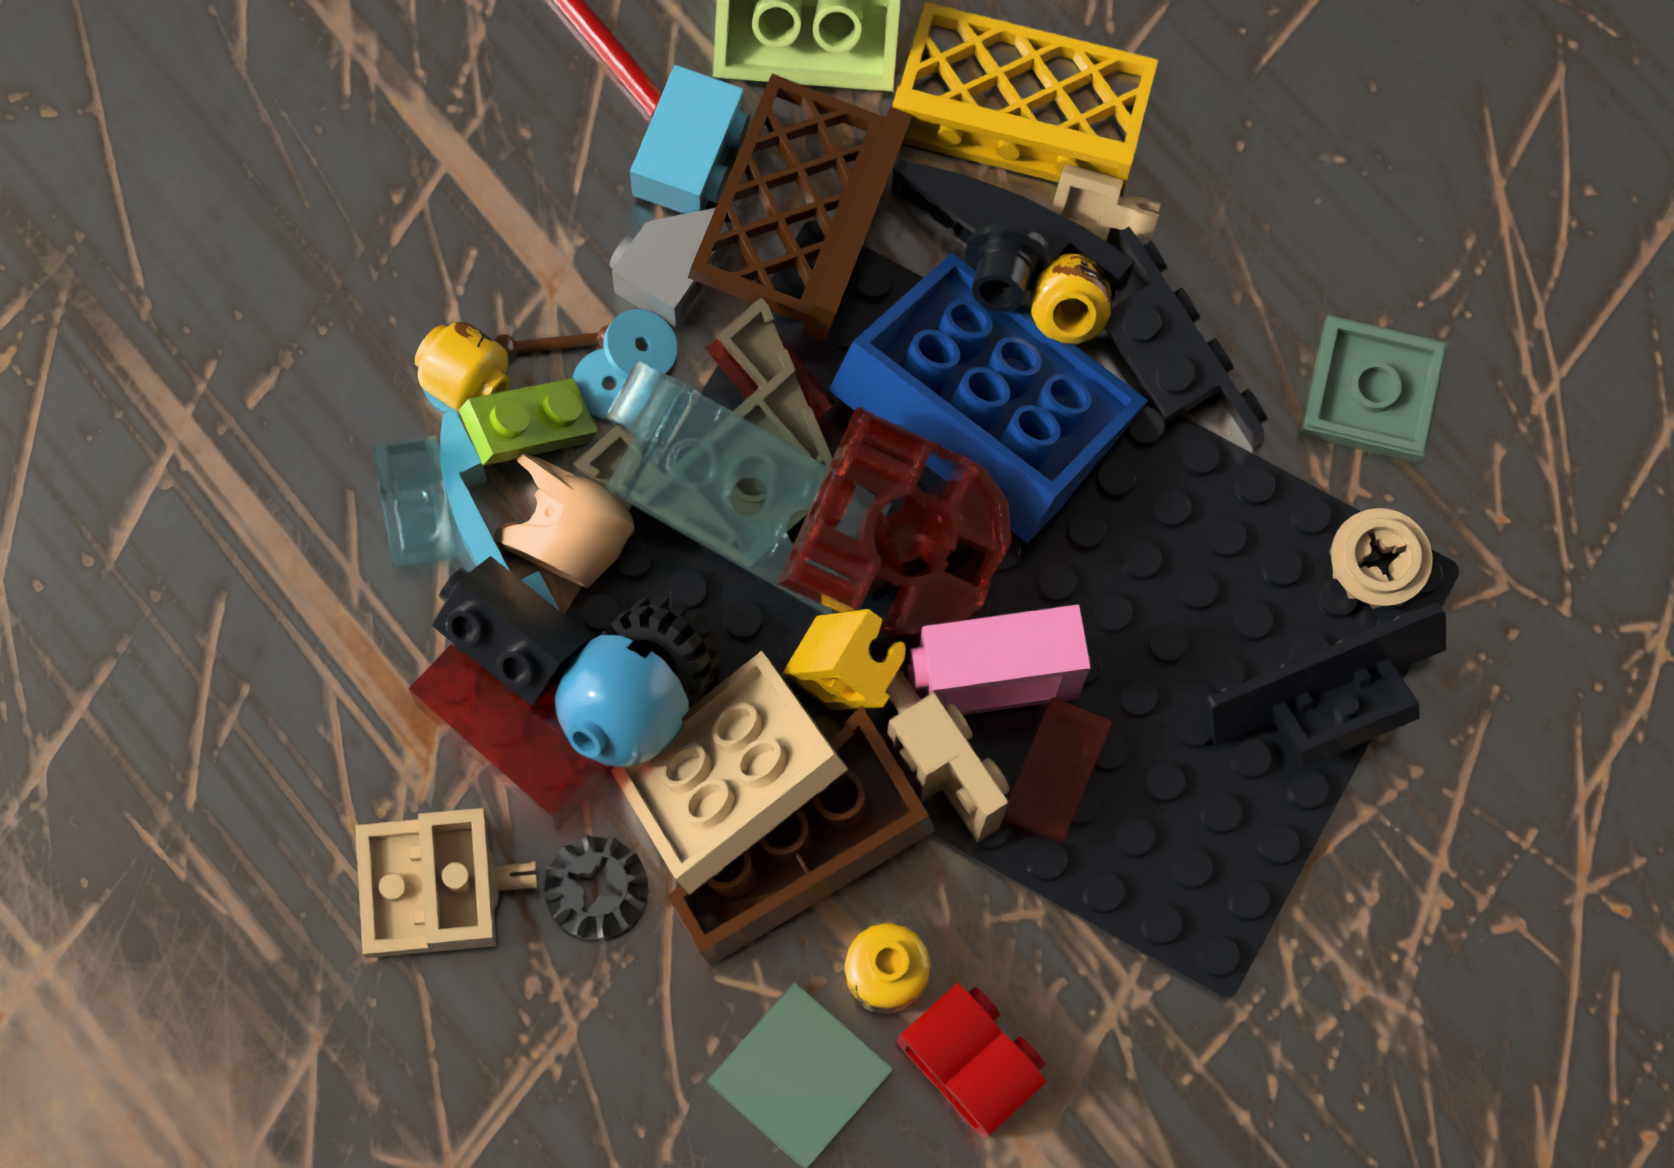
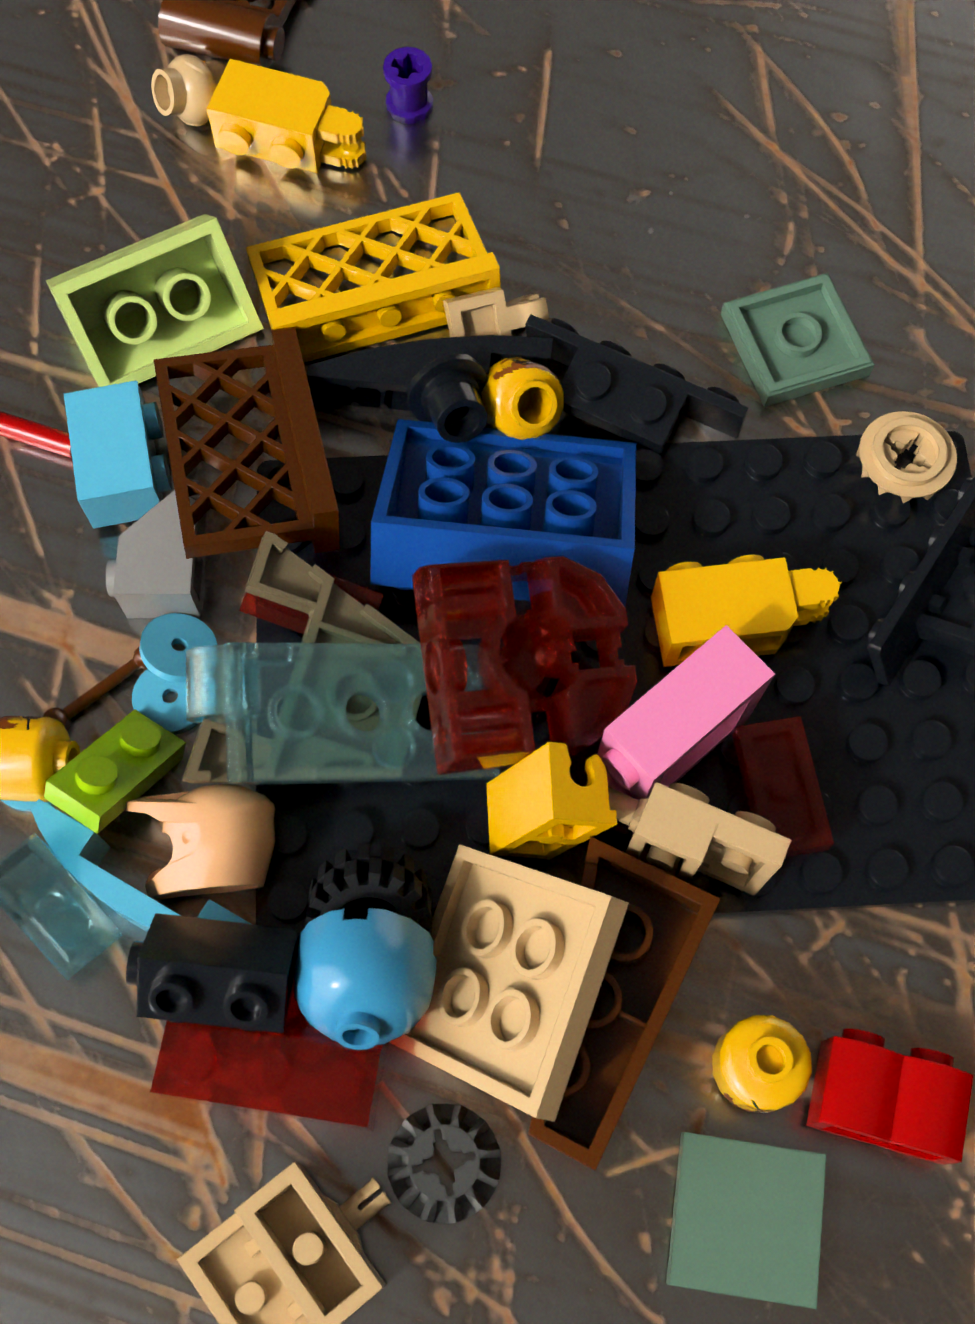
camera: 30 degrees left, 5 degrees down
none -> yellow hinge [651,554,842,667]

